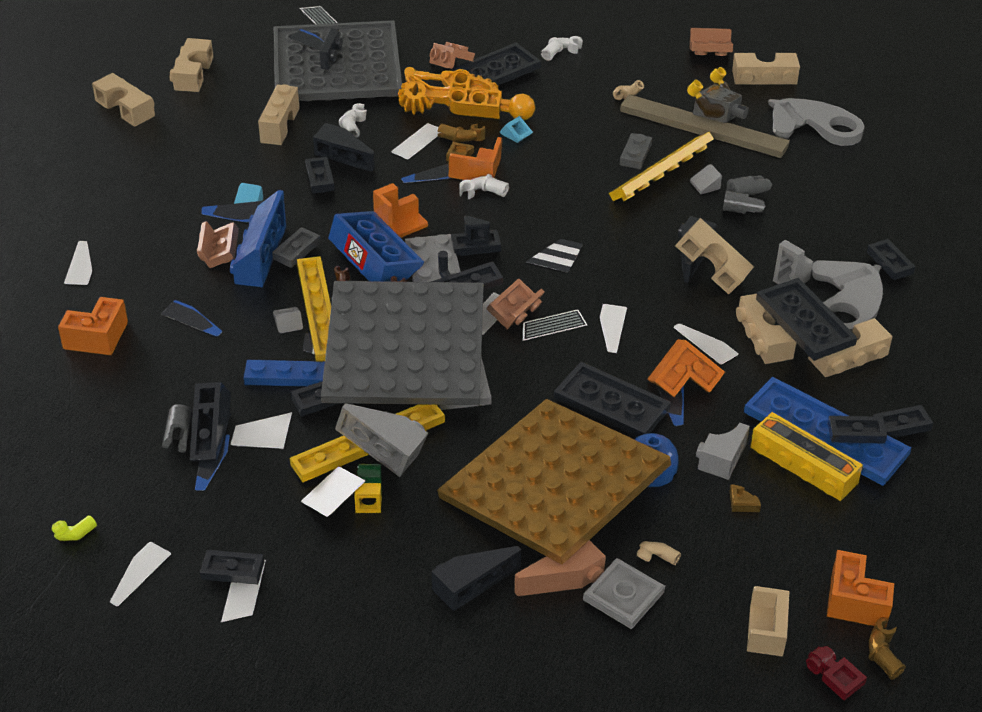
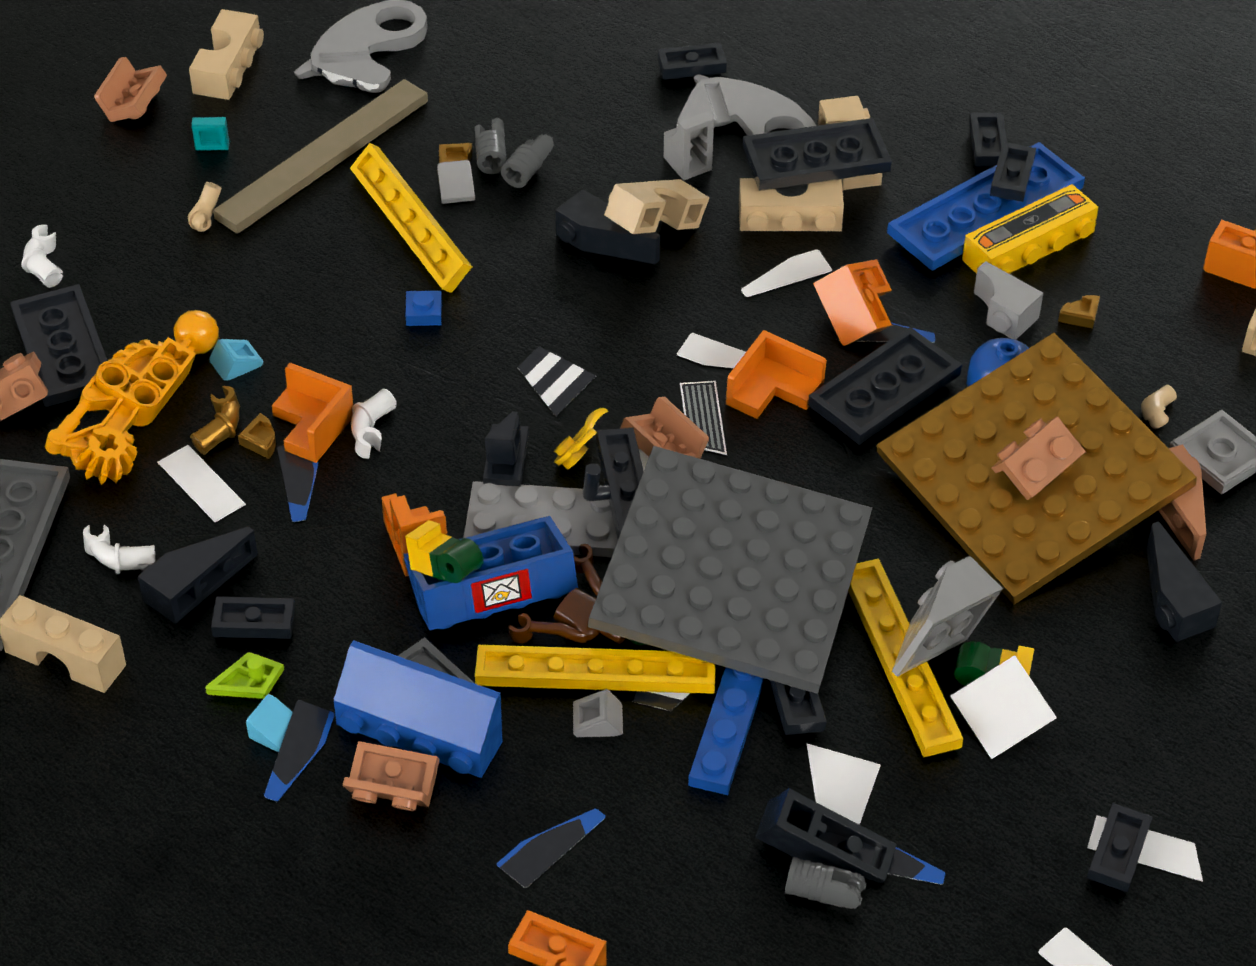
camera: 75 degrees left, 5 degrees up
dark grey plate [620,133,652,169] -> none
torso [687,67,749,123] -> none
none -> teal tile [192,117,229,150]
none -> lime piece [205,652,284,699]
none -> blue plate [405,291,442,326]
none -> leg [405,520,484,583]
none -> pearl gold tile [439,143,472,163]
none -> yellow plate [554,408,608,470]
none -> orange panel [726,330,827,419]
none -> nougat bracket [991,416,1086,500]

